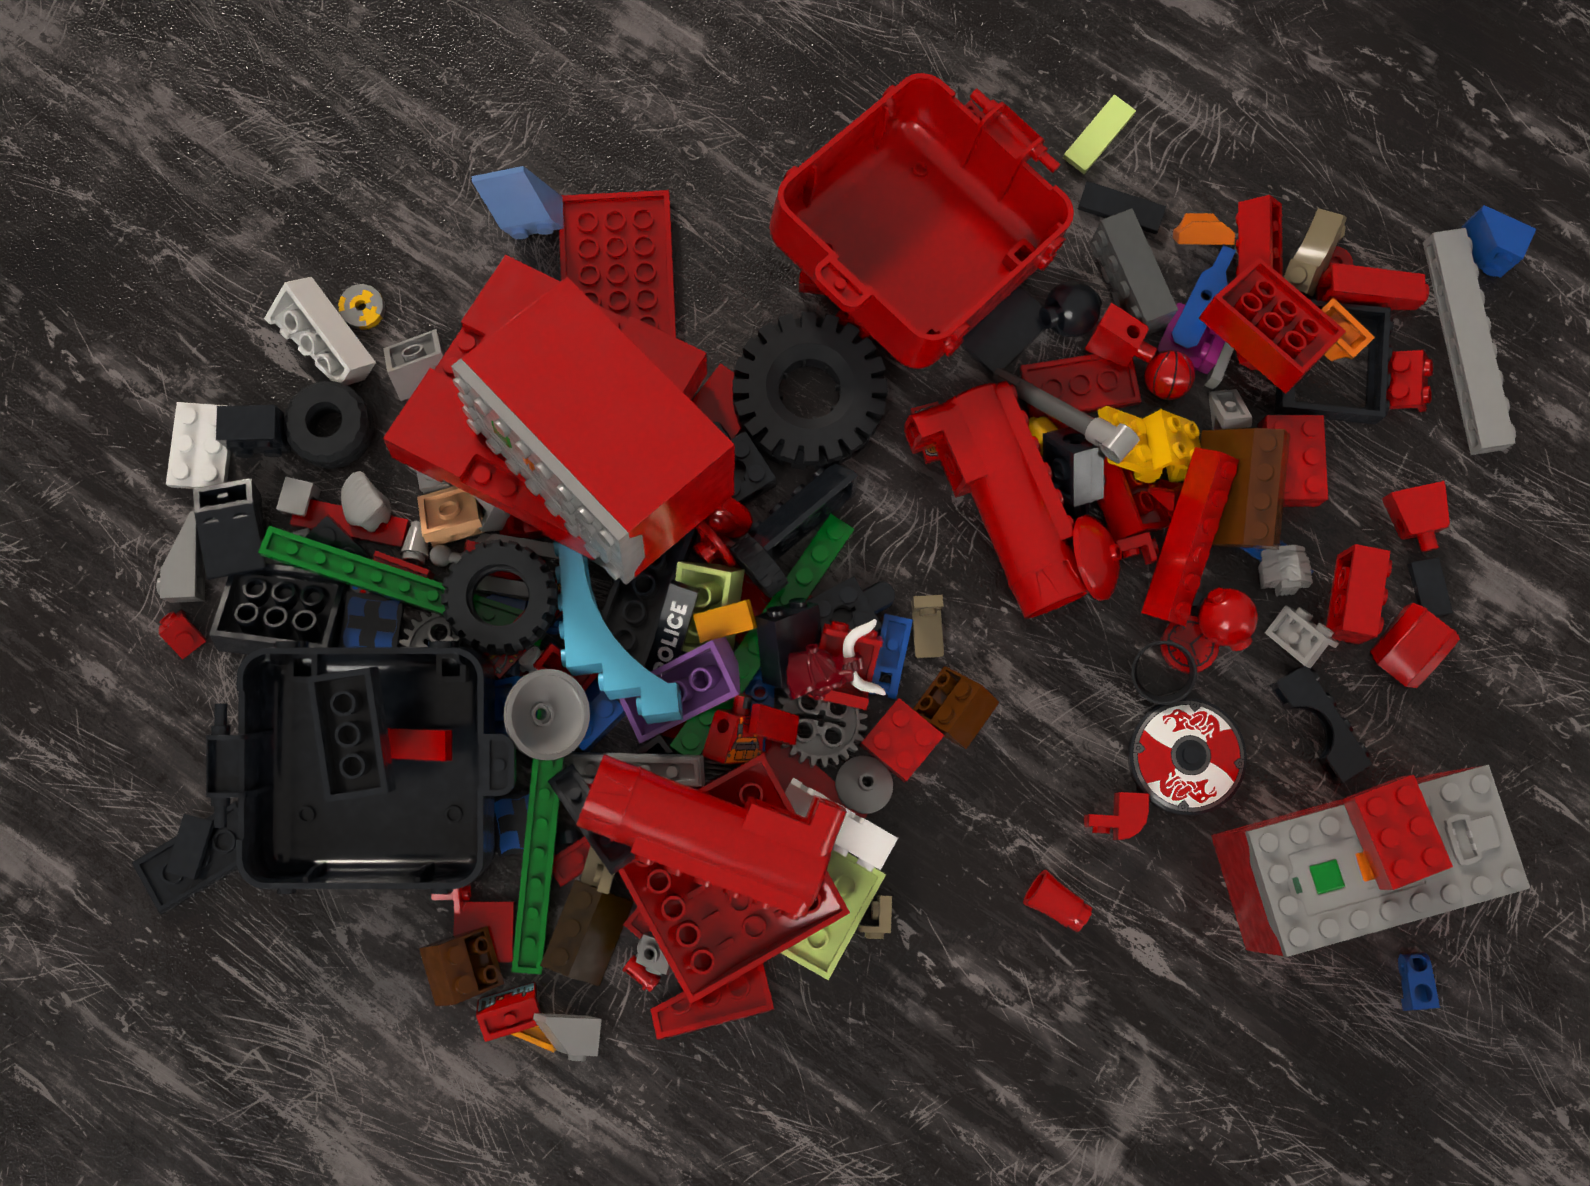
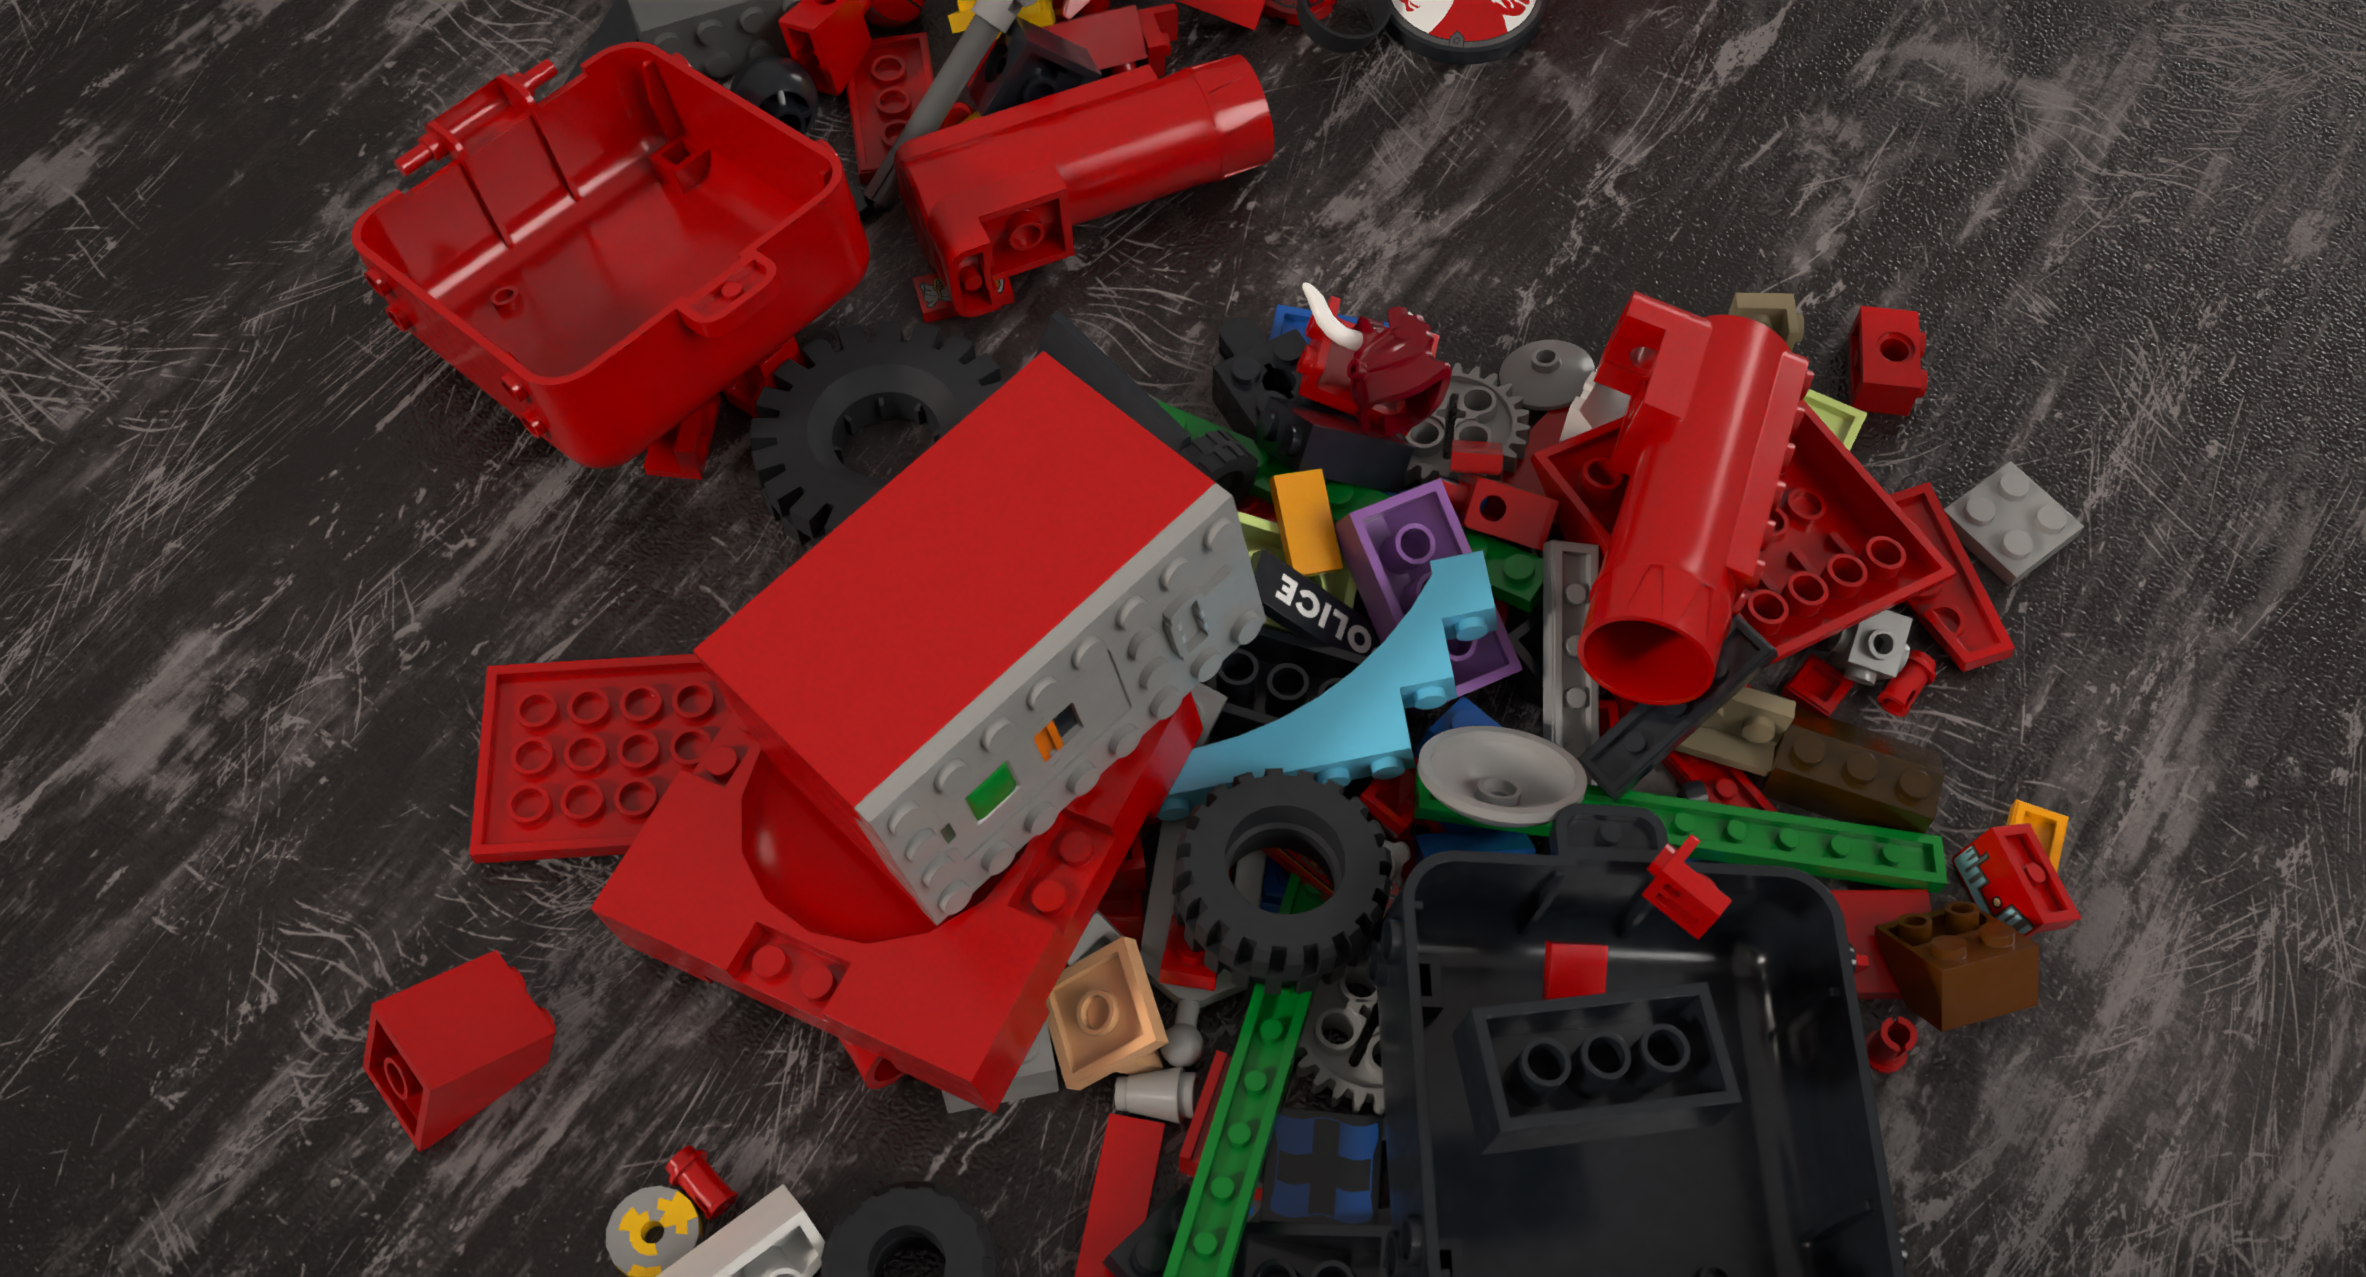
camera: 90 degrees left, 20 degrees down
light grey hair [341,471,392,532] -> none
light grey slope [383,329,445,401] -> none
medium blue slope [472,166,564,239] -> none
light grey slope [533,1013,602,1061] -> none
red brick [860,698,944,783] -> none
dark tan bracket [911,595,944,659] -> none
reddish brown slope [913,666,1000,749] -> none
red plant [1023,869,1092,932] -> none
yellowish green tile [1063,94,1136,174] -> none
red dish [1073,515,1122,601] -> none
red brick [1084,792,1149,840] -> none
none -> red slope [363,950,556,1152]
none -> red pin [665,1145,738,1221]
none -> red bracket [1642,834,1732,940]
none -> red brick [1849,306,1928,416]
none -> red pin [1865,1016,1918,1074]
none -> light grey plate [1944,461,2084,587]

